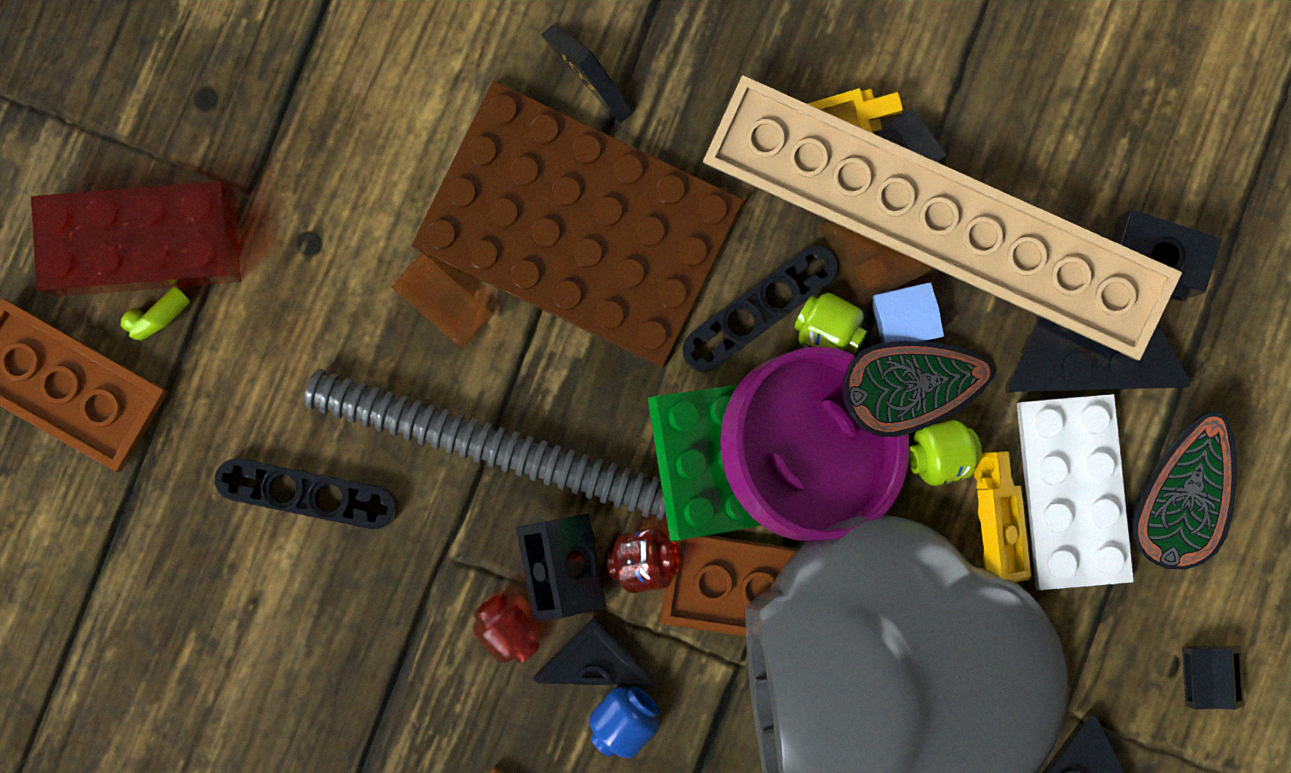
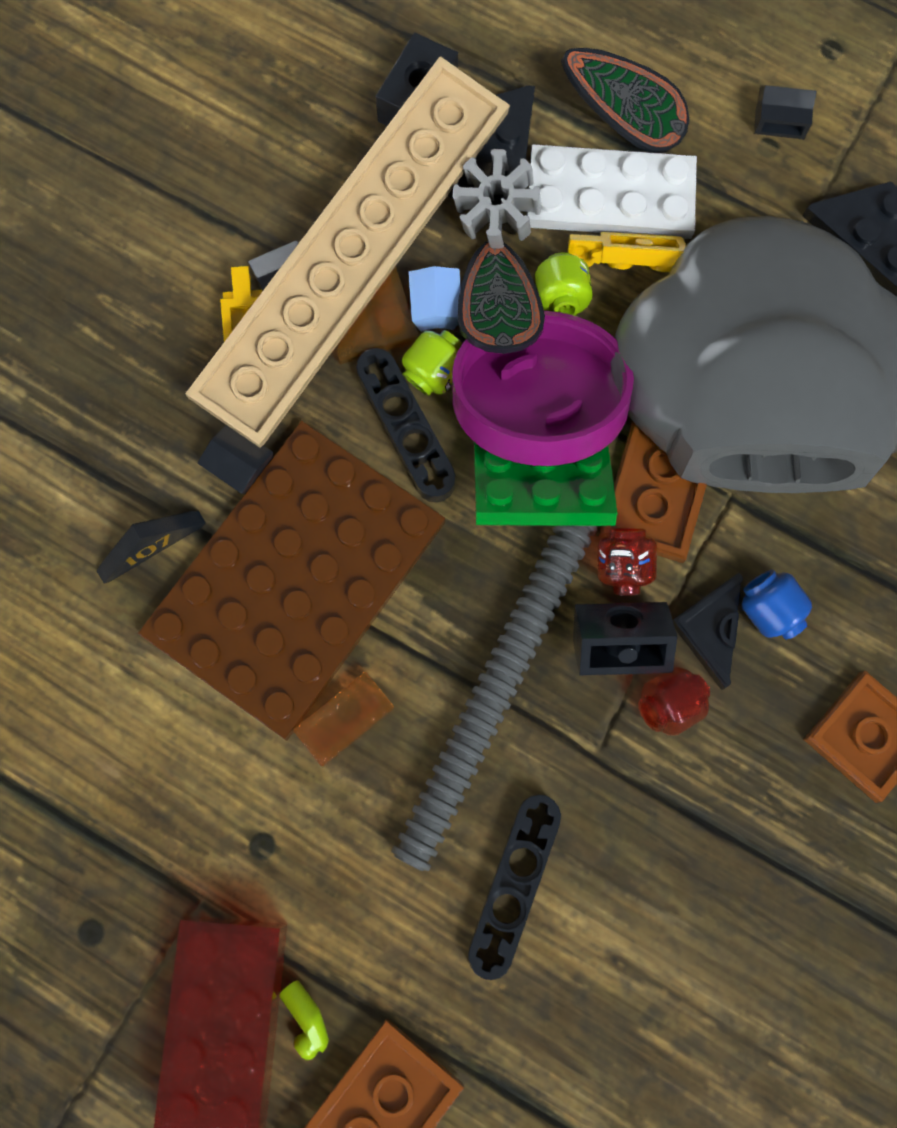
camera: 85 degrees left, 10 degrees down
none -> black piece [197,425,273,494]
none -> light grey gear [453,149,541,249]

